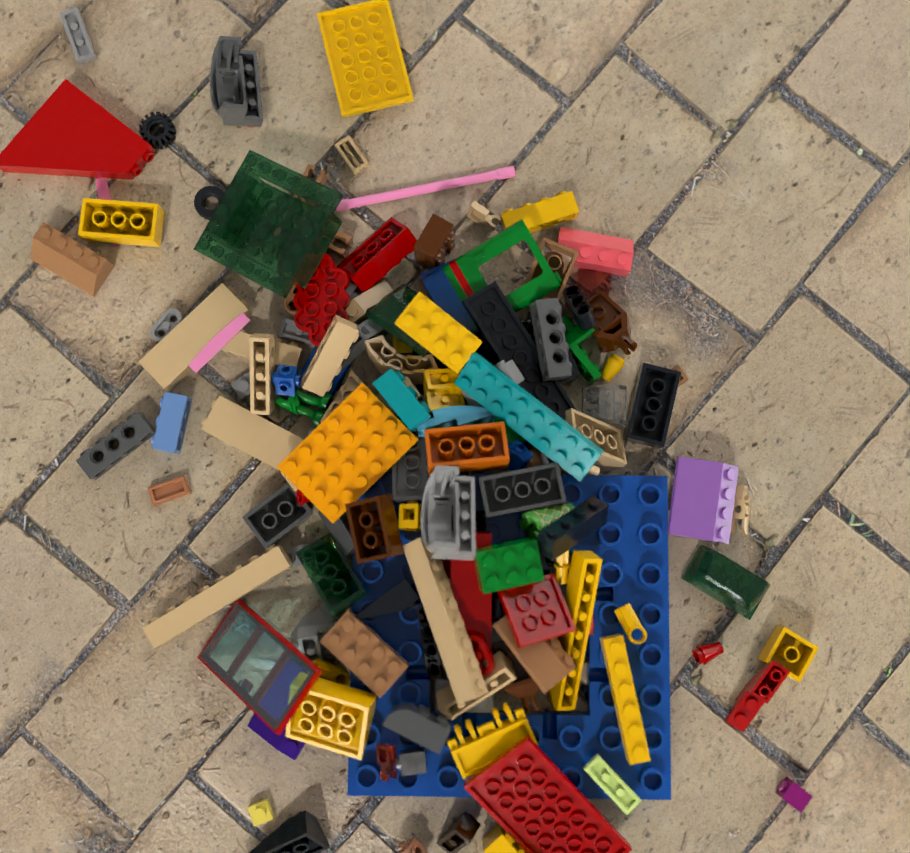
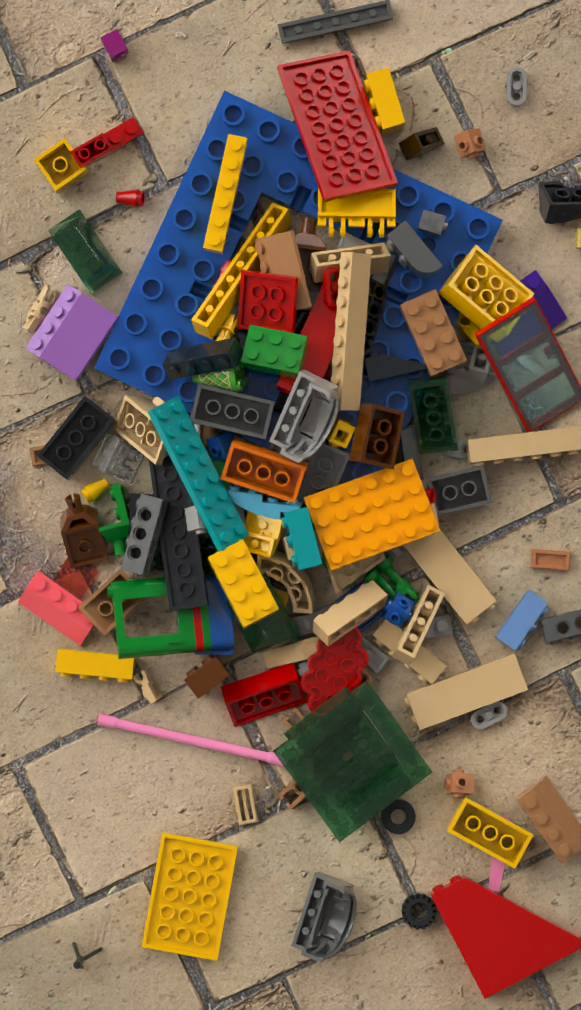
camera: 155 degrees left, 5 degrees up
bright pink sticker [188,313,250,373] -> none
clear red plate [376,742,398,782] -> none
black beam [563,285,596,330] -> none
yellowish green tile [583,753,642,815] -> none
yellow piece [614,603,647,644] -> none
none -> nougat brick [444,770,474,798]

